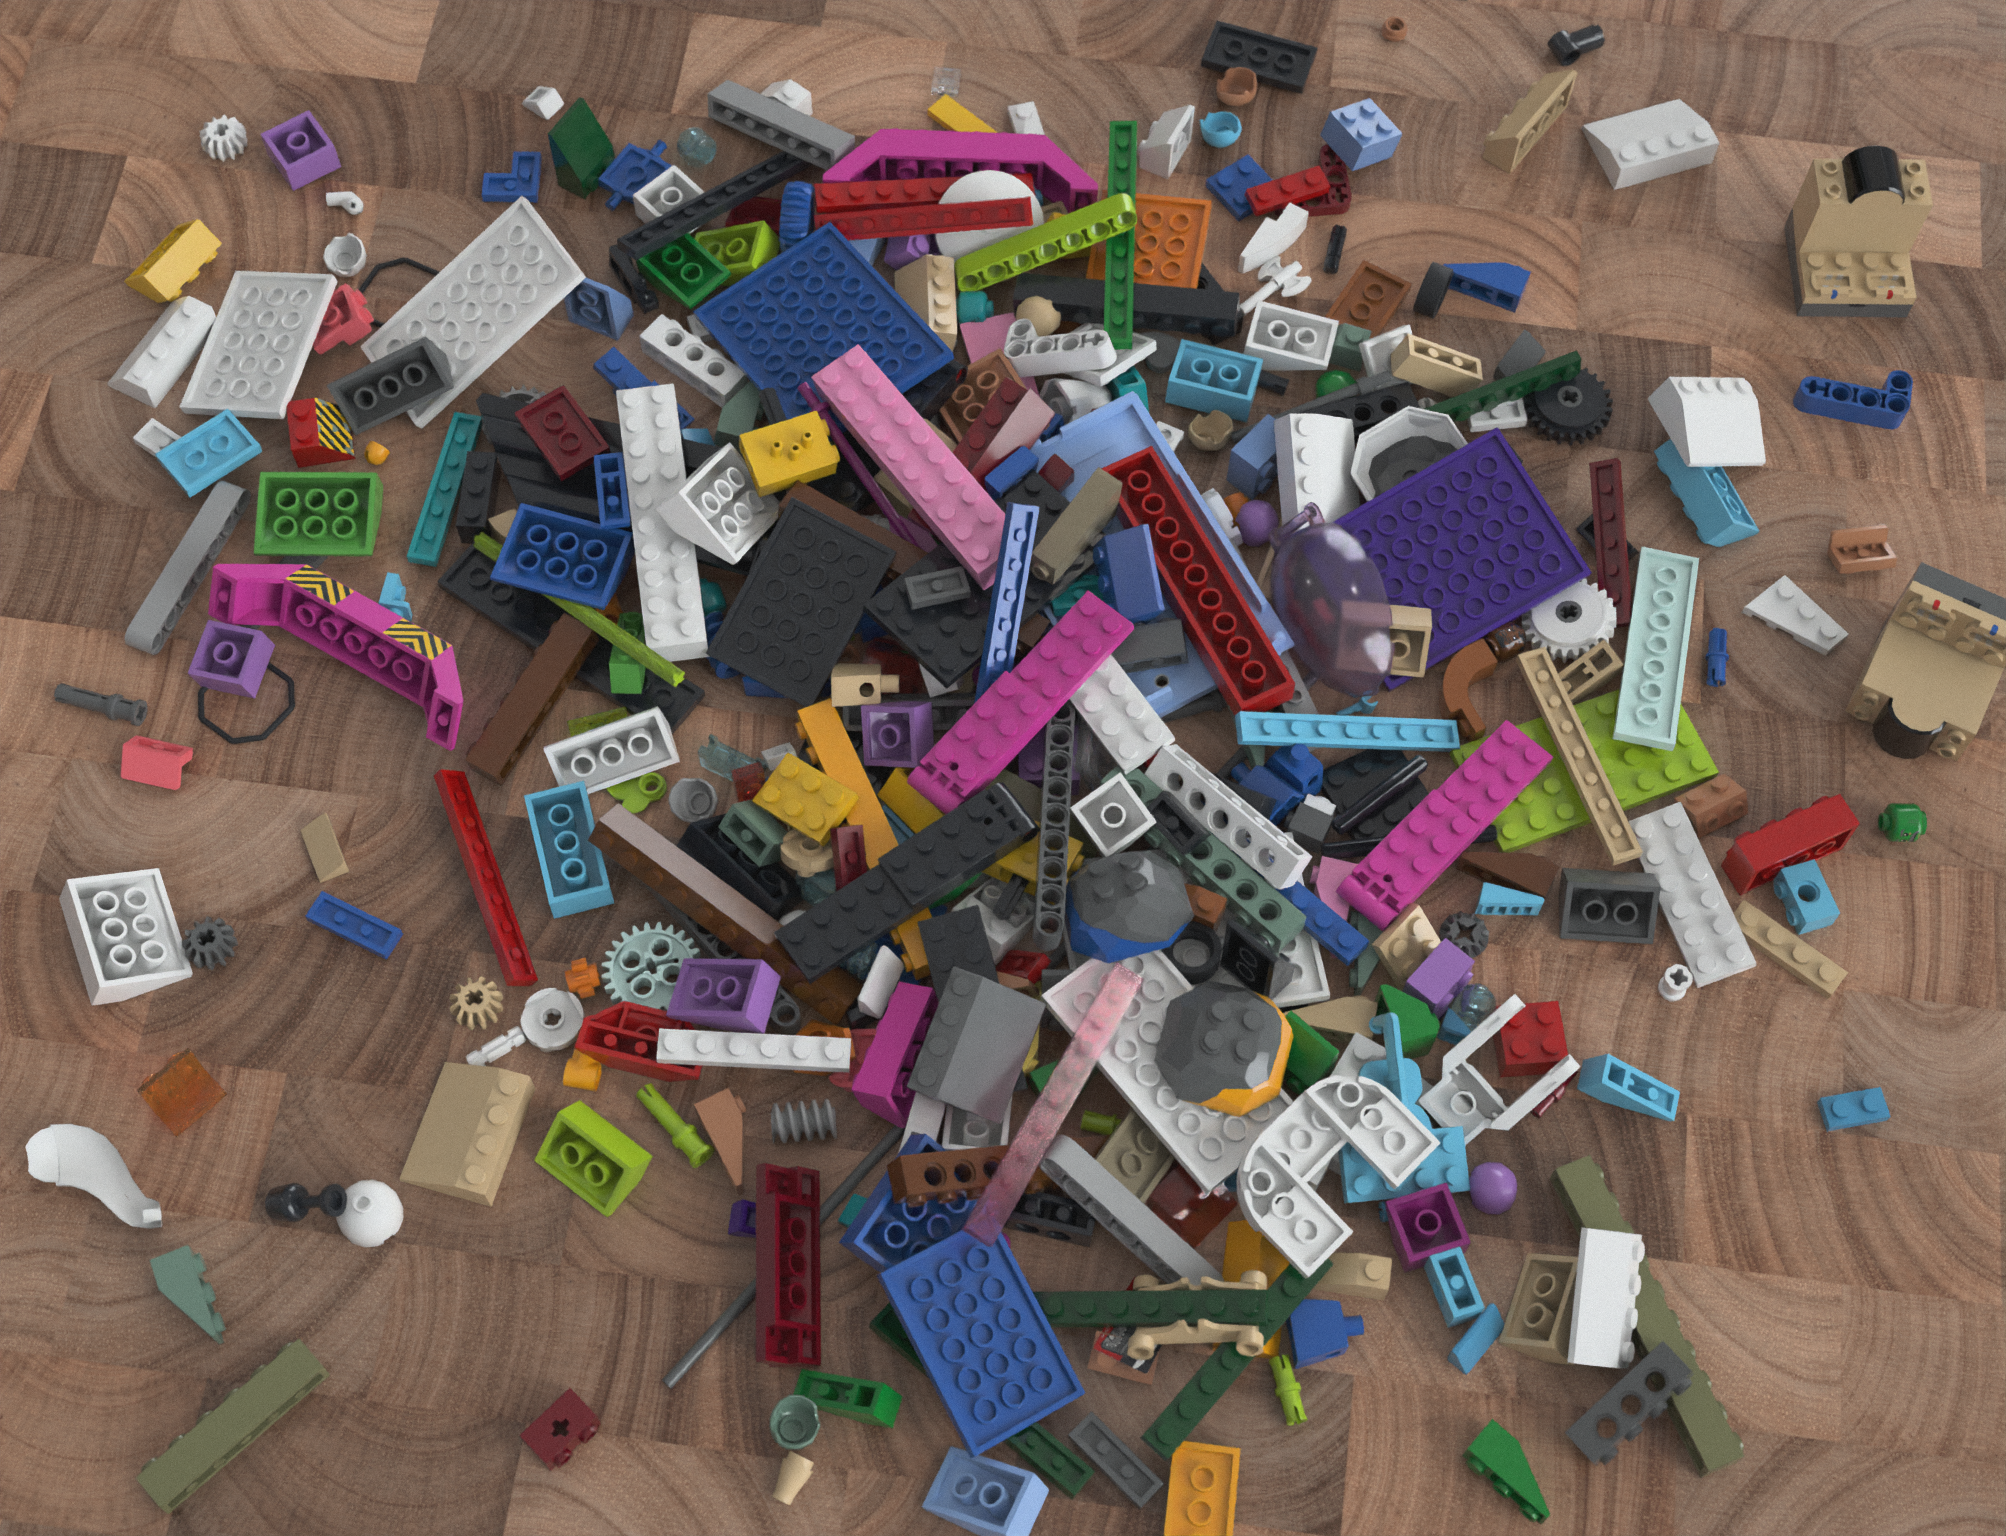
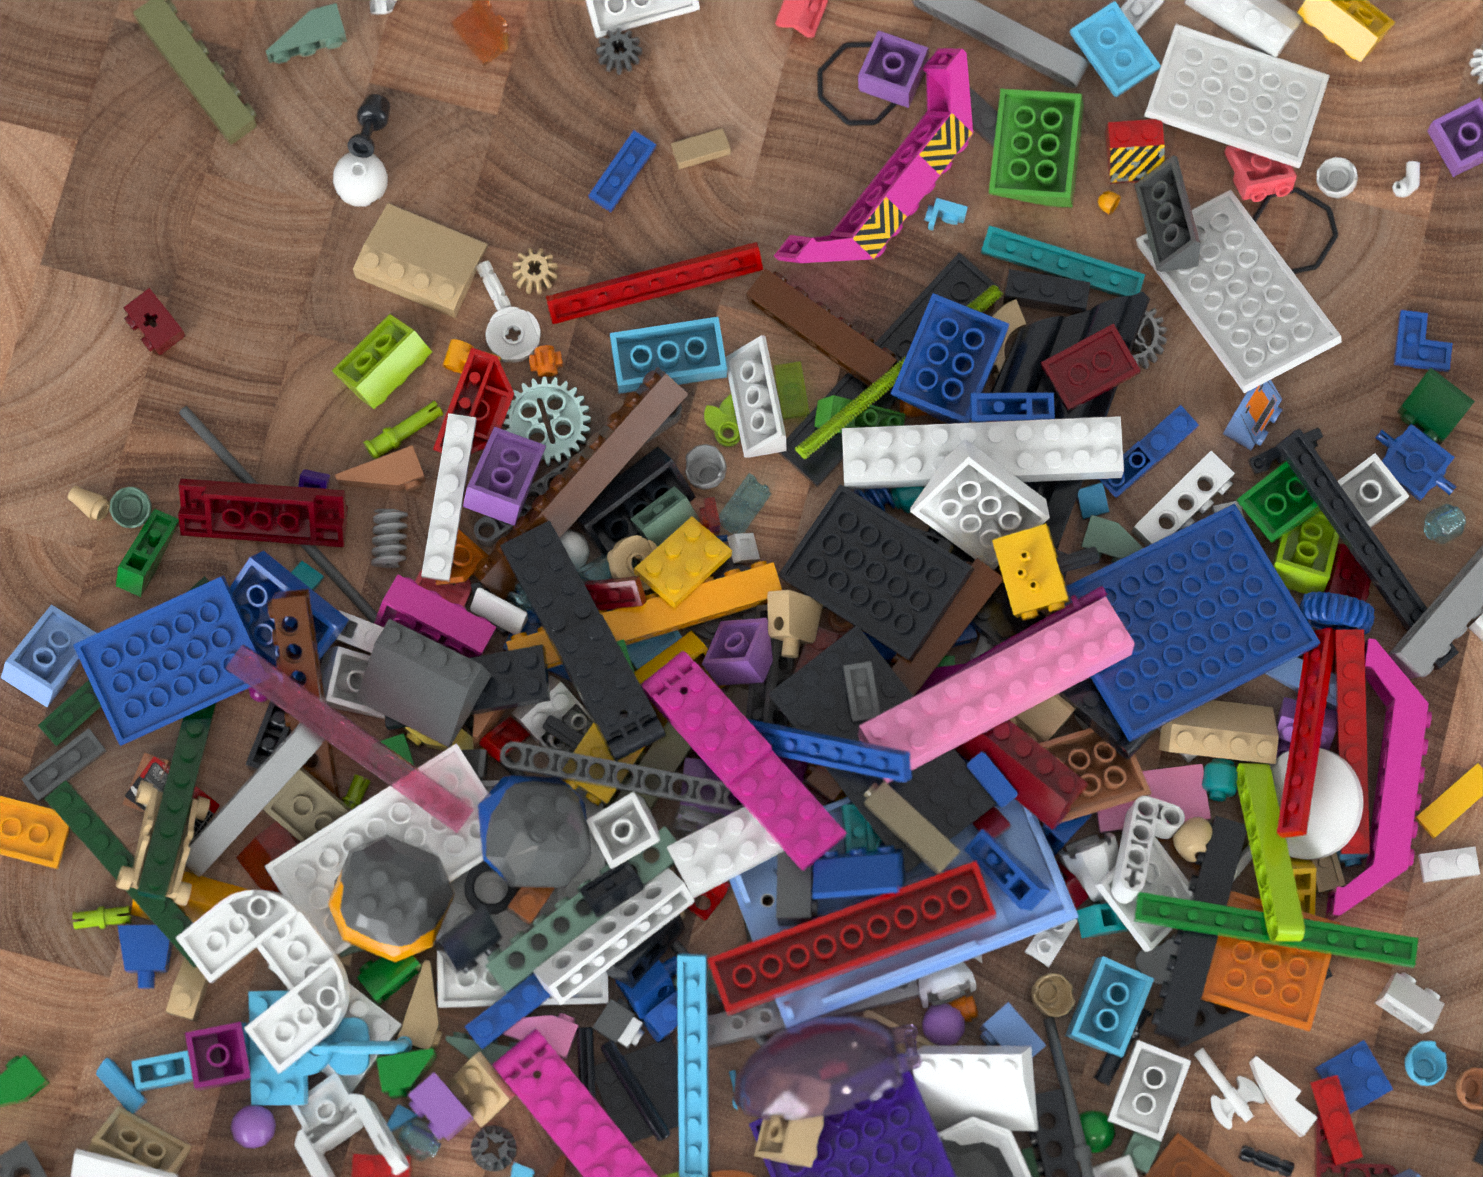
camera: 95 degrees right, 15 degrees up
none -> blue slope [963,829,1051,911]

